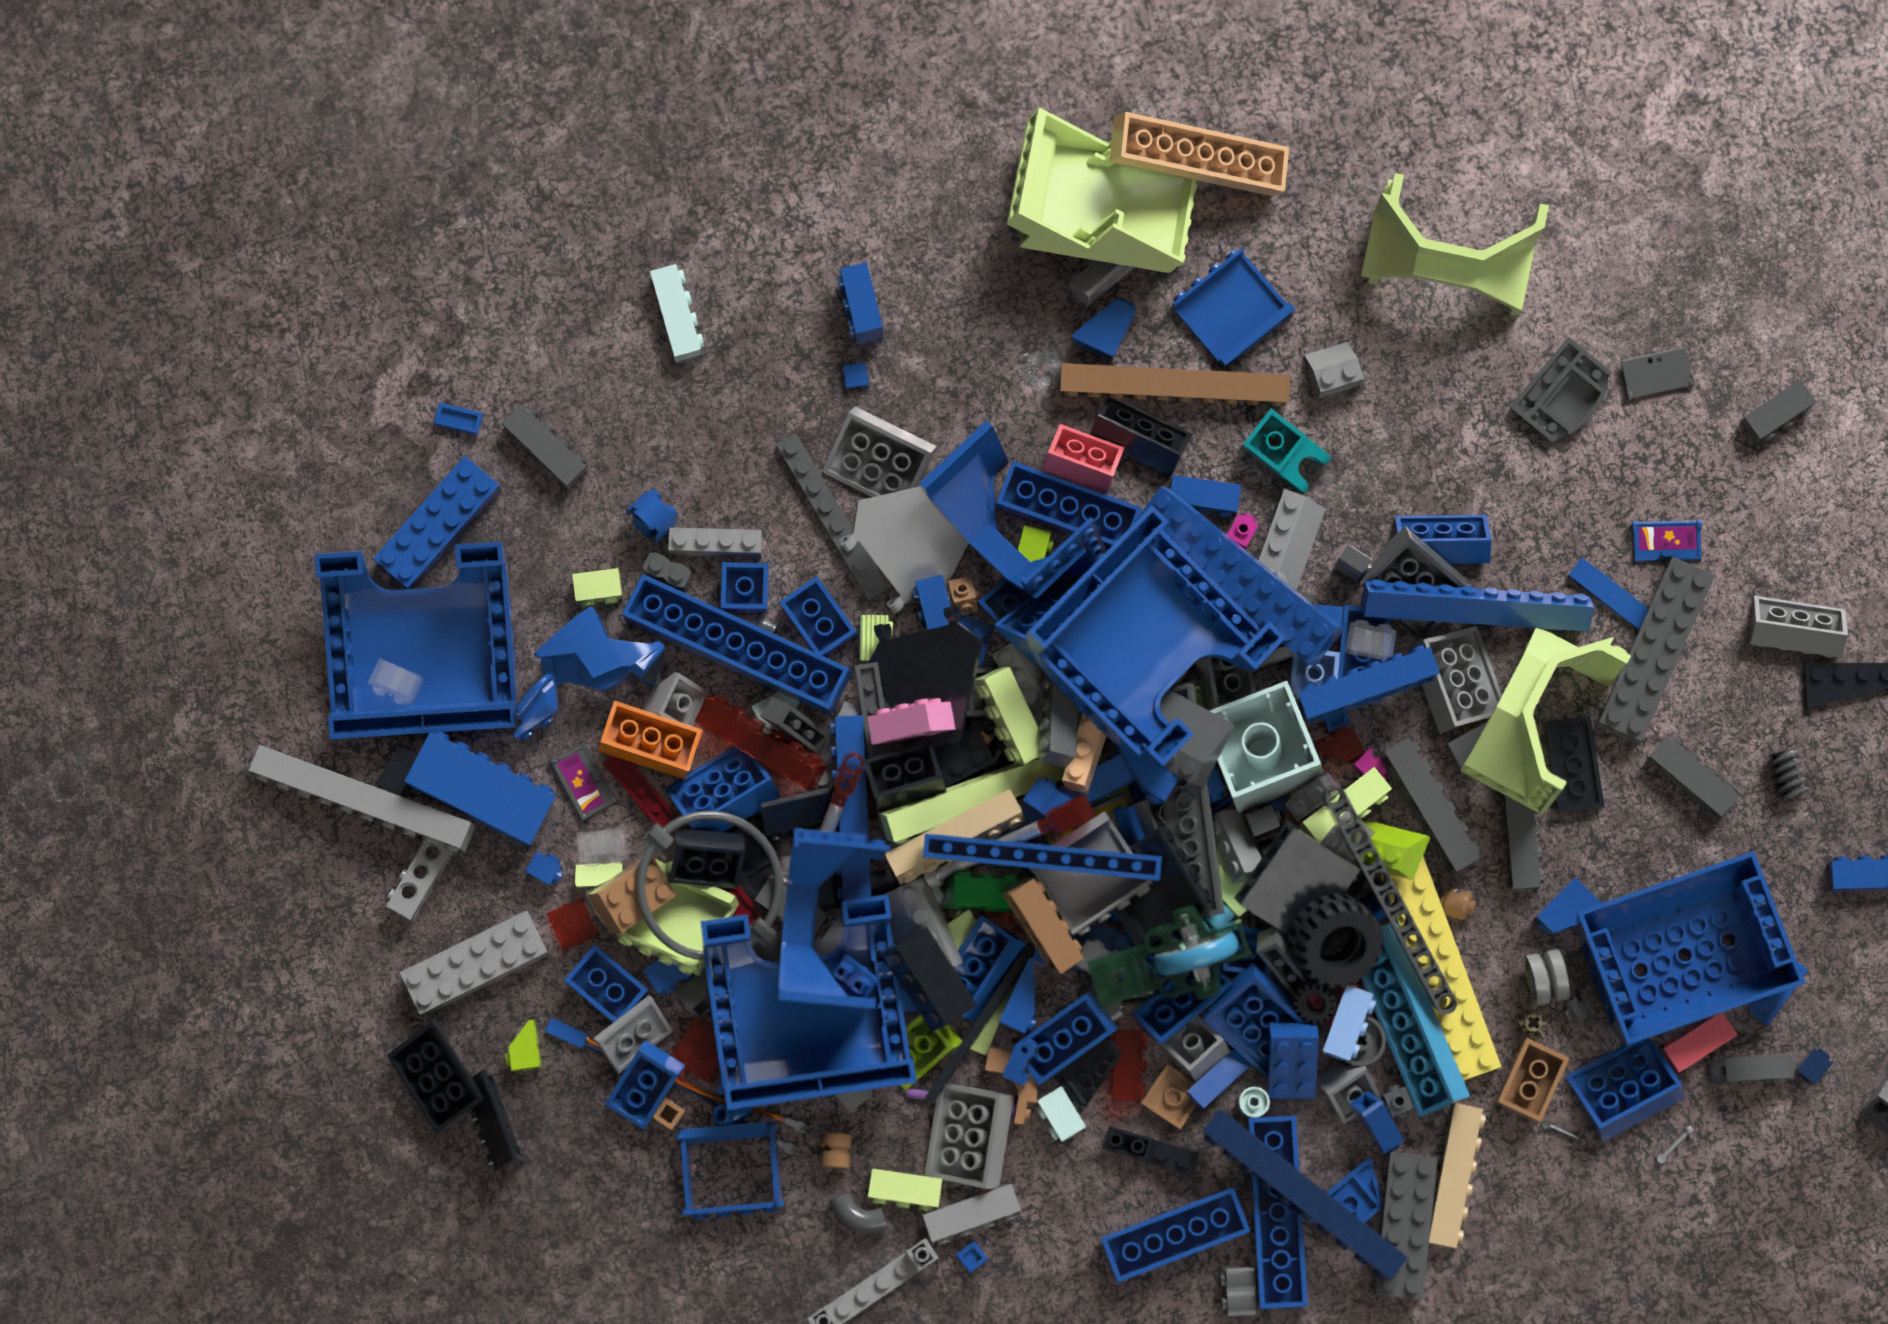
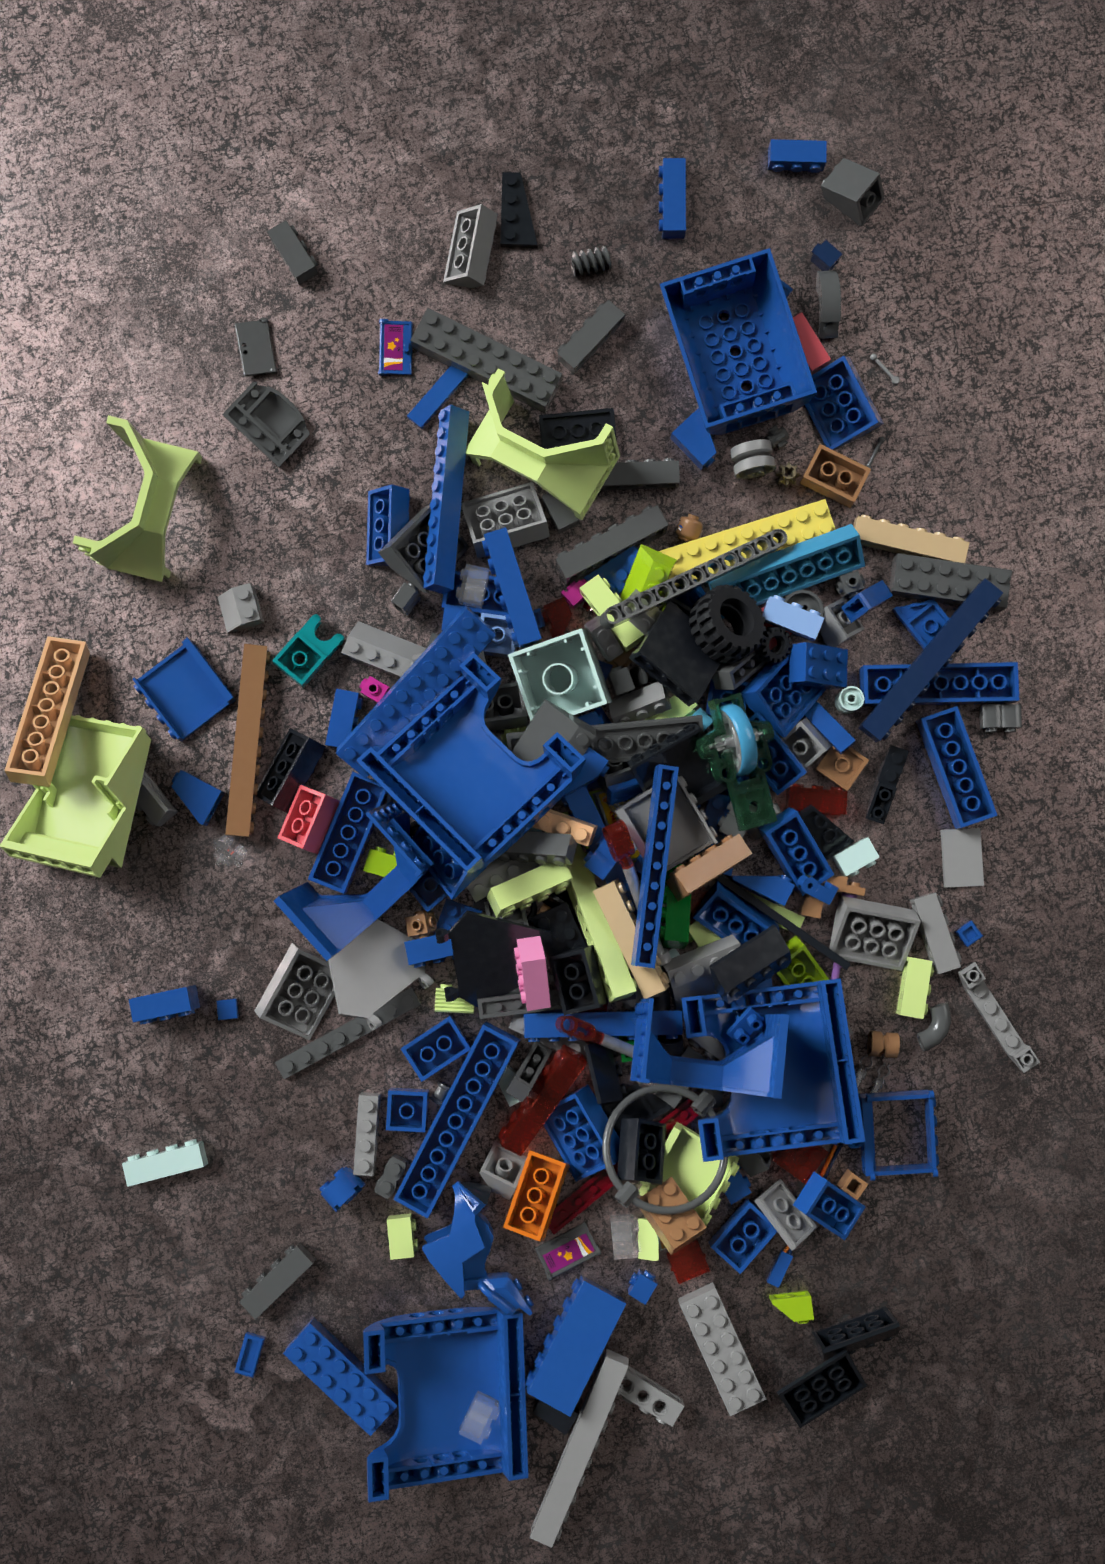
camera: 85 degrees left, 5 degrees up
none -> blue wing [584,545,639,595]
none -> light grey tile [940,828,984,888]

